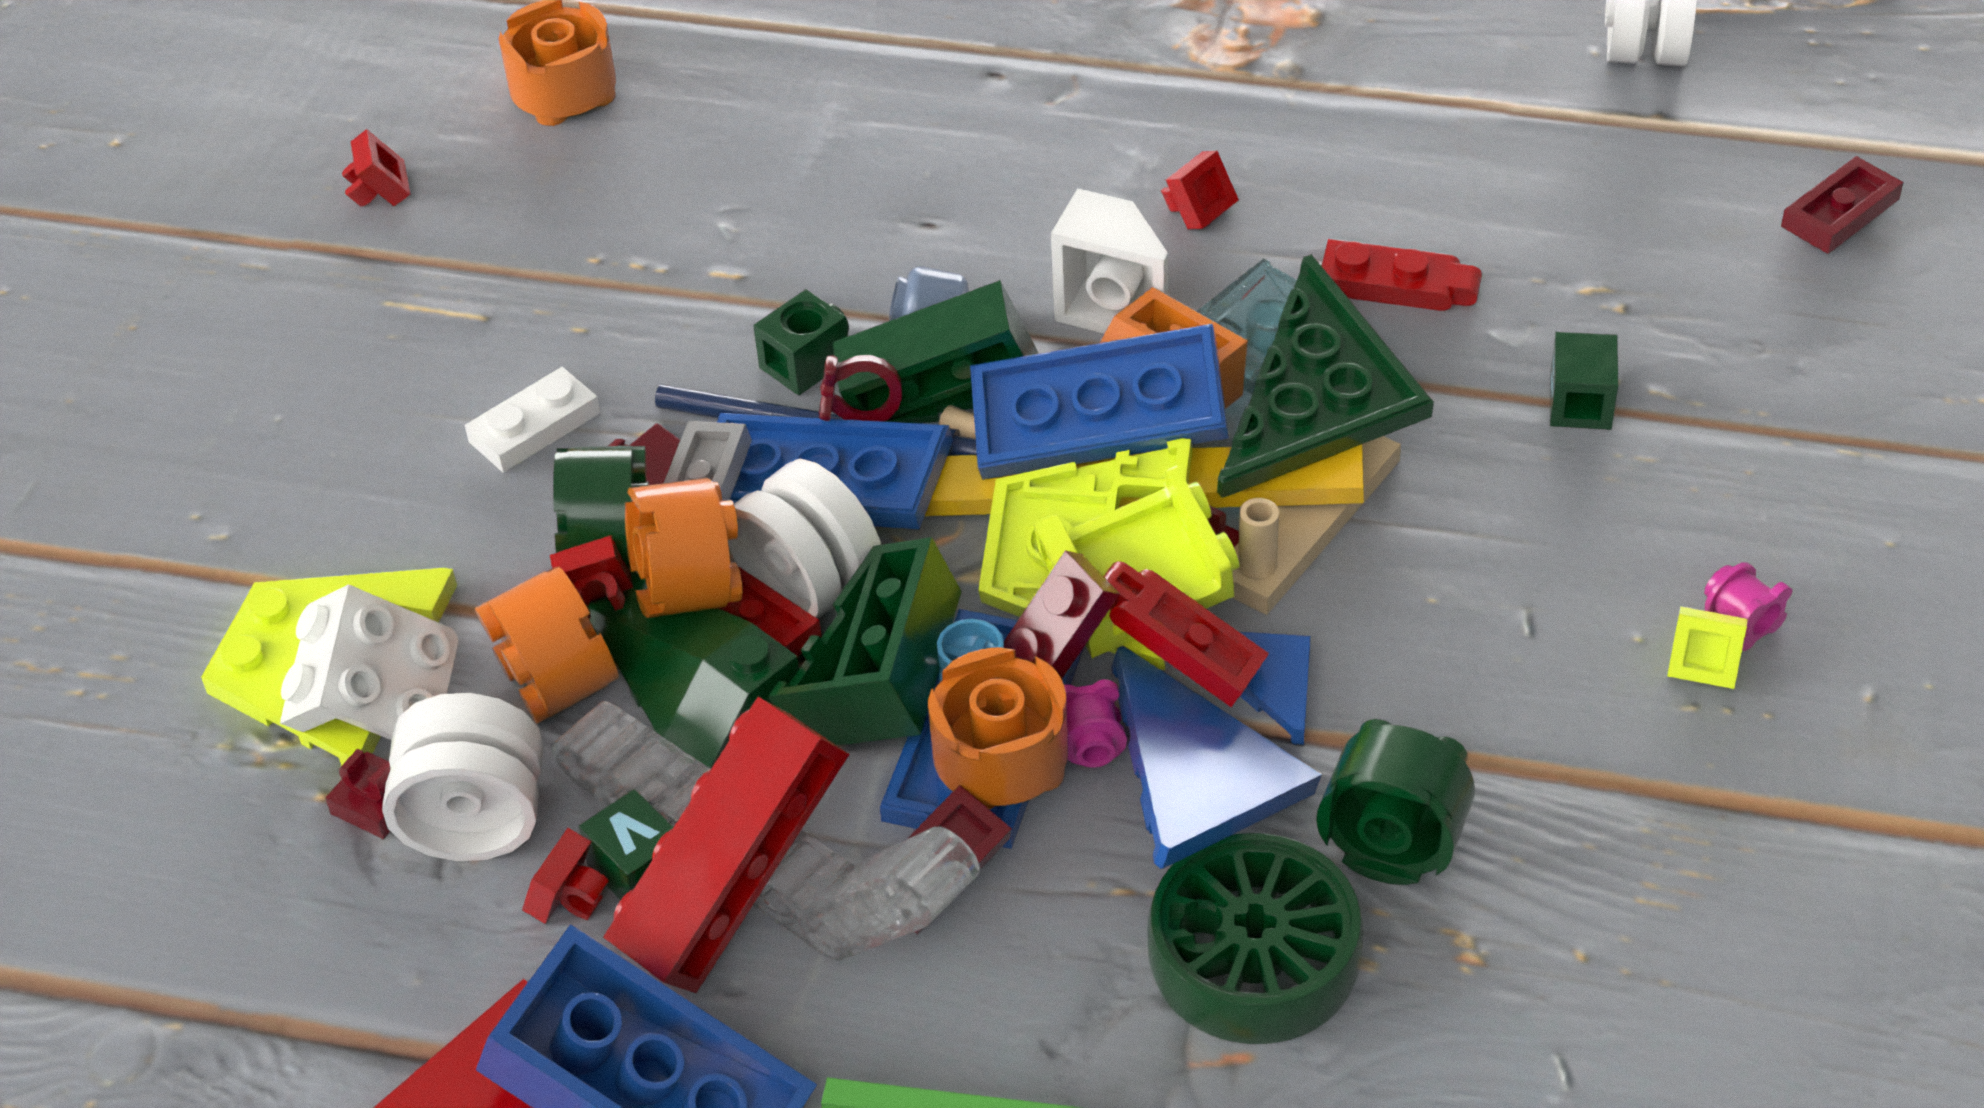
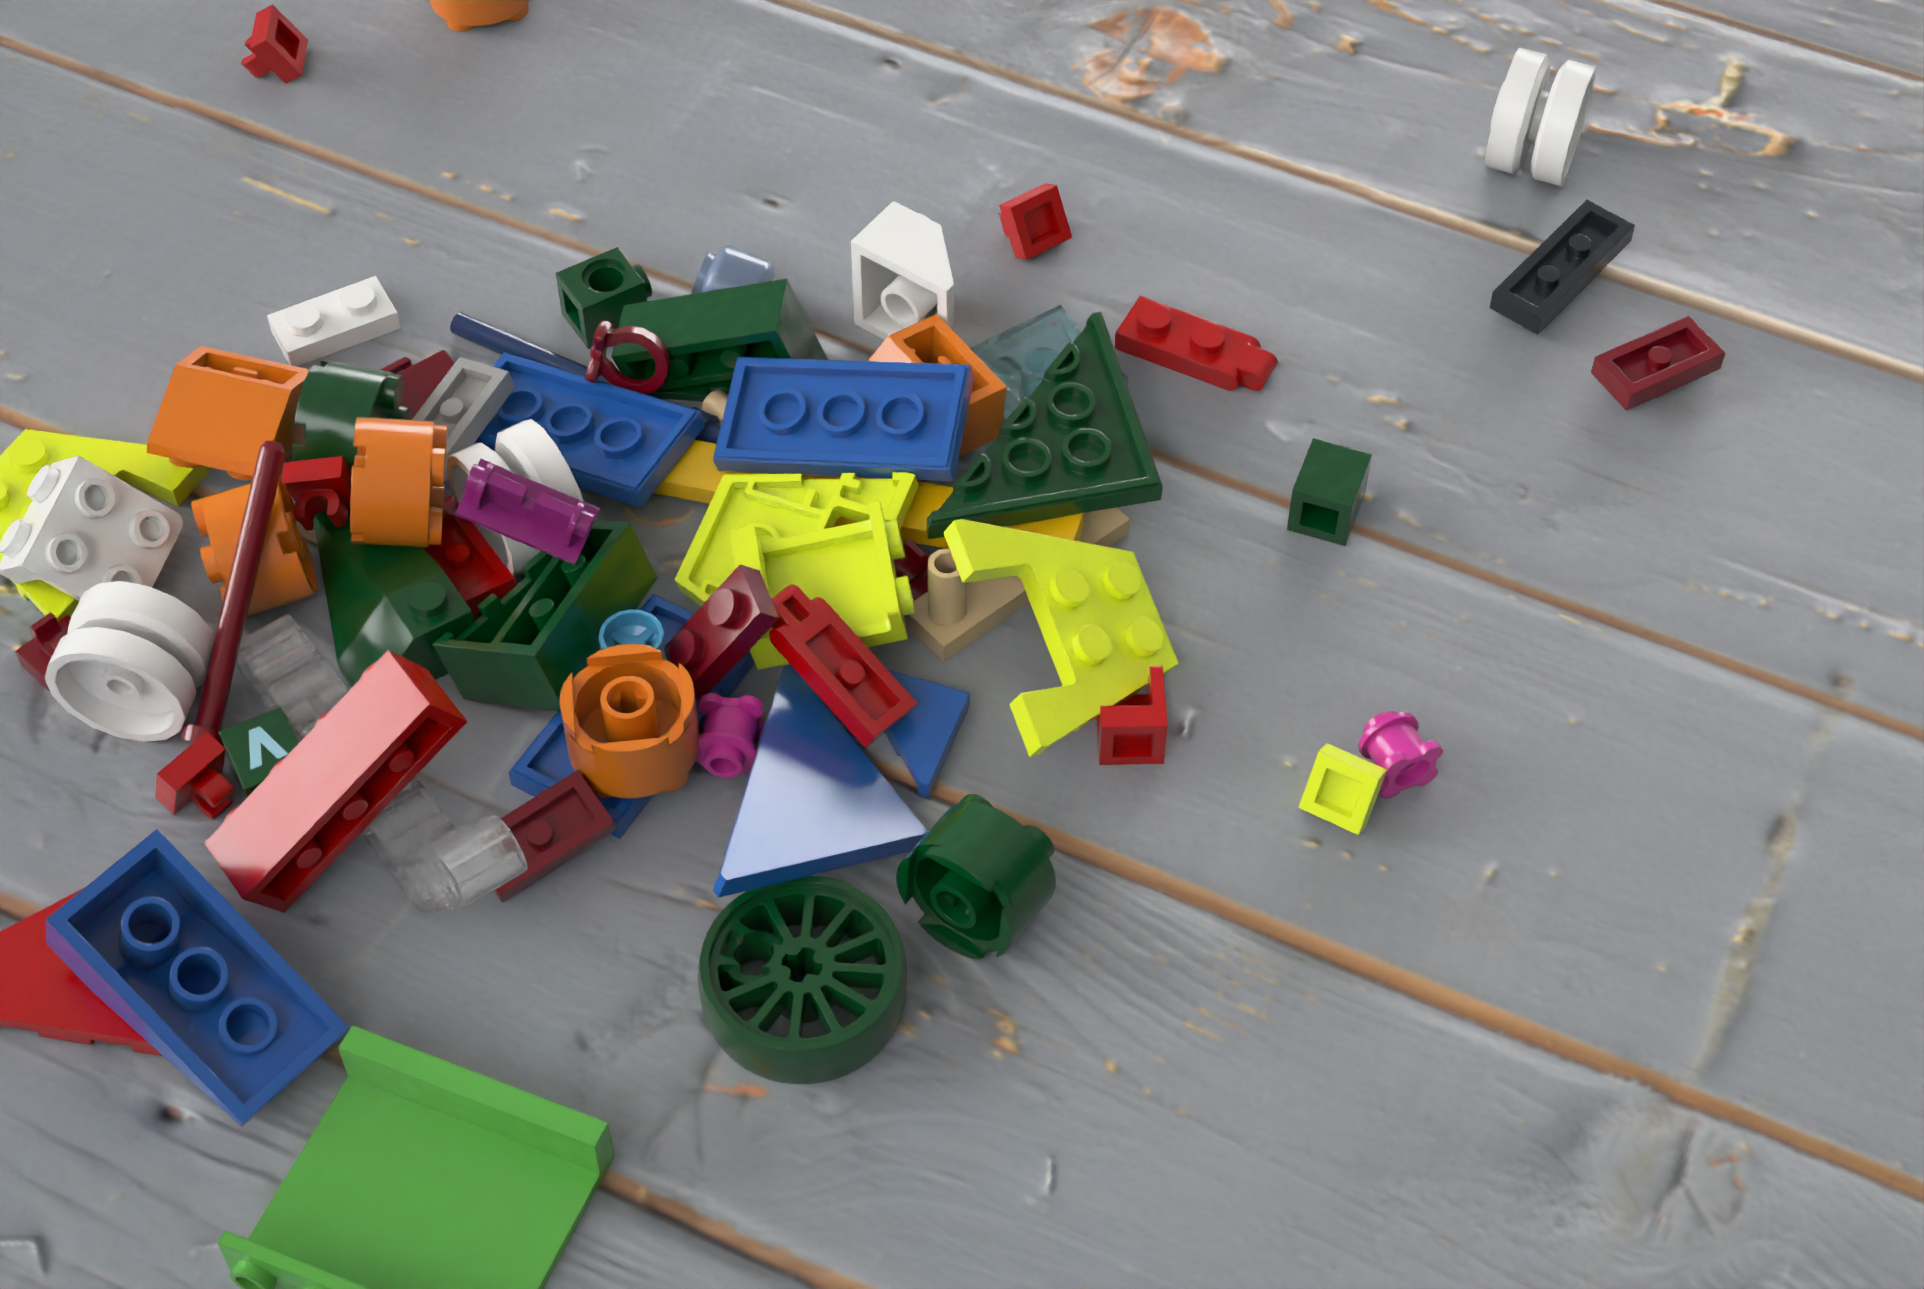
camera: 10 degrees right, 5 degrees up
none -> orange slope [147,346,310,480]
none -> dark red bar [180,441,285,746]
none -> magenta hinge [455,458,600,565]
none -> neon yellow wing [943,519,1179,757]
none -> red panel [1096,665,1168,765]
none -> black plate [1489,199,1635,335]

